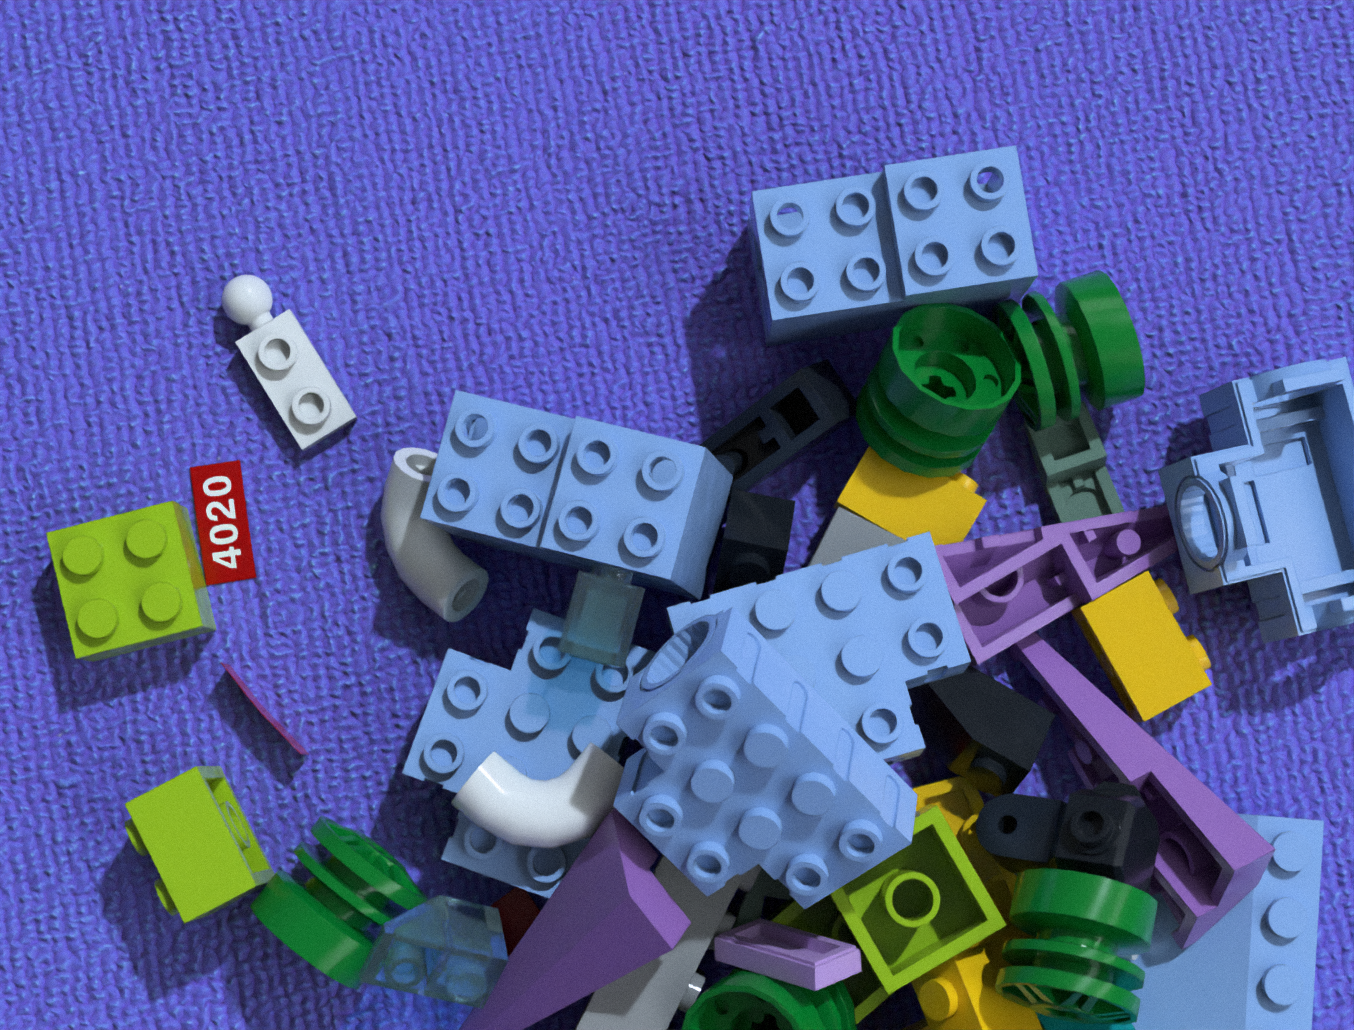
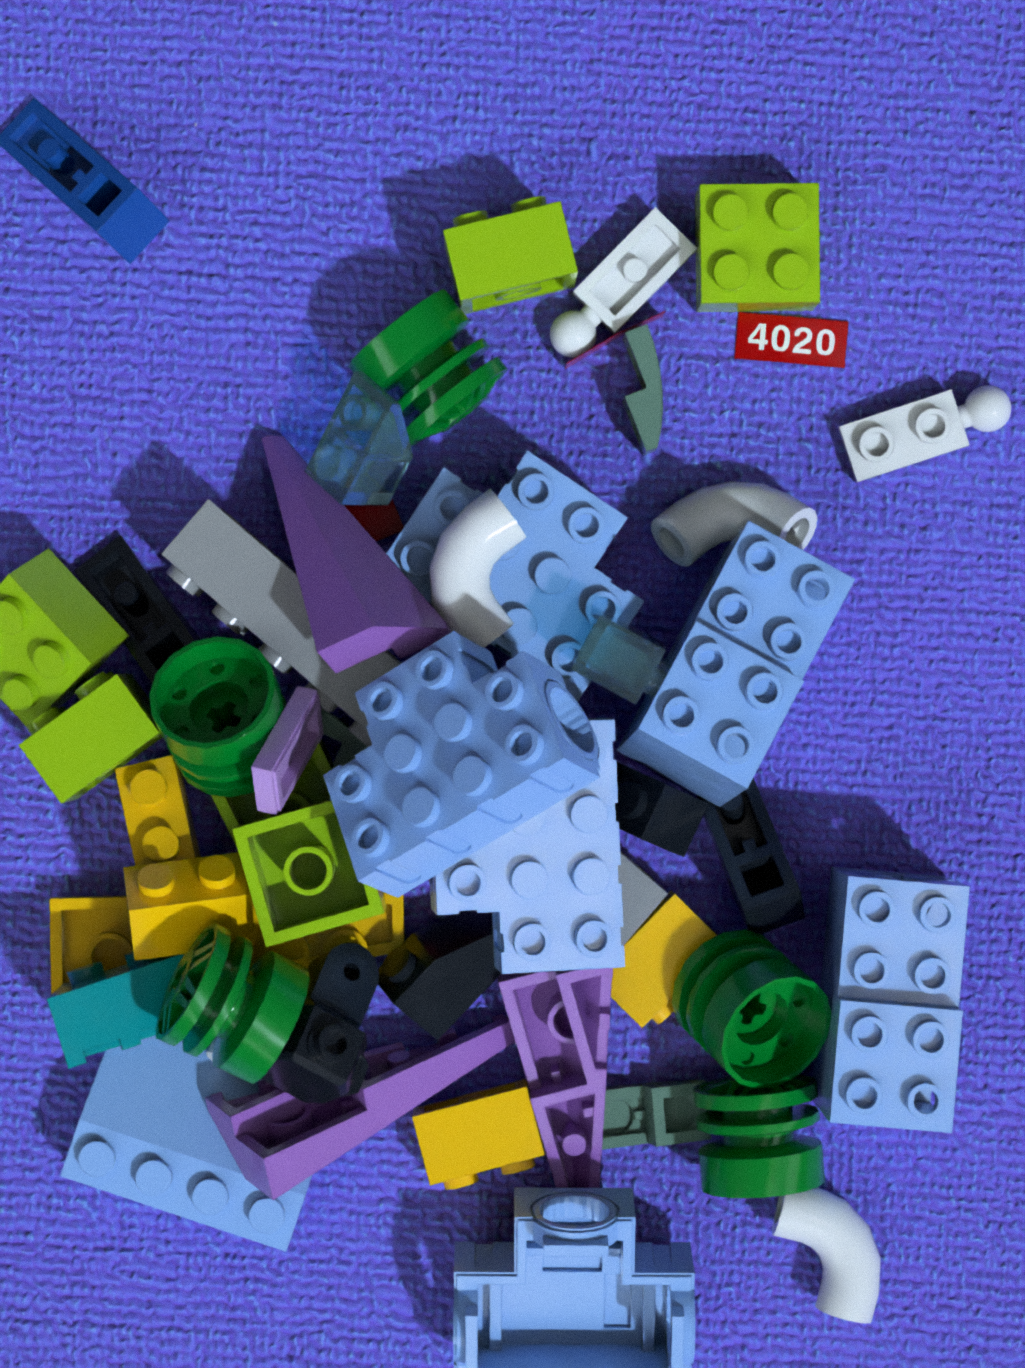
camera: 100 degrees right, 5 degrees up
none -> white plate [550,207,697,358]
none -> sand green slope [622,324,663,456]
none -> white cylinder [772,1187,881,1324]

